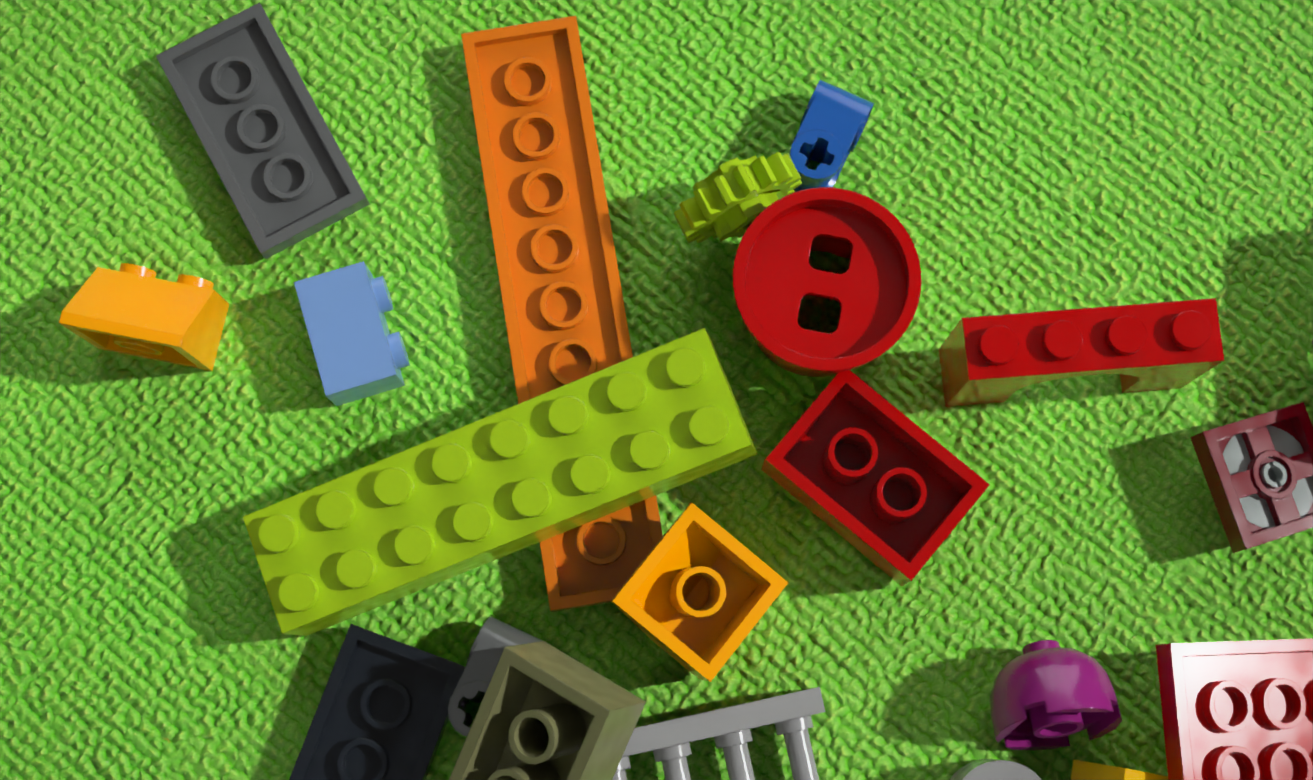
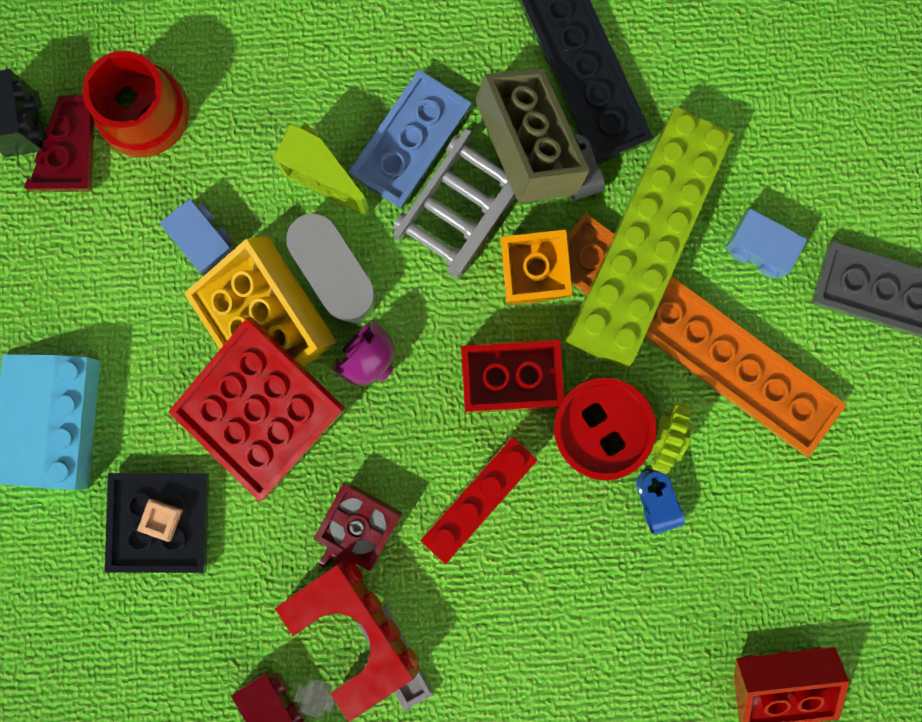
camera: 135 degrees right, 5 degrees up
light orange slope [59,263,229,371] -> none

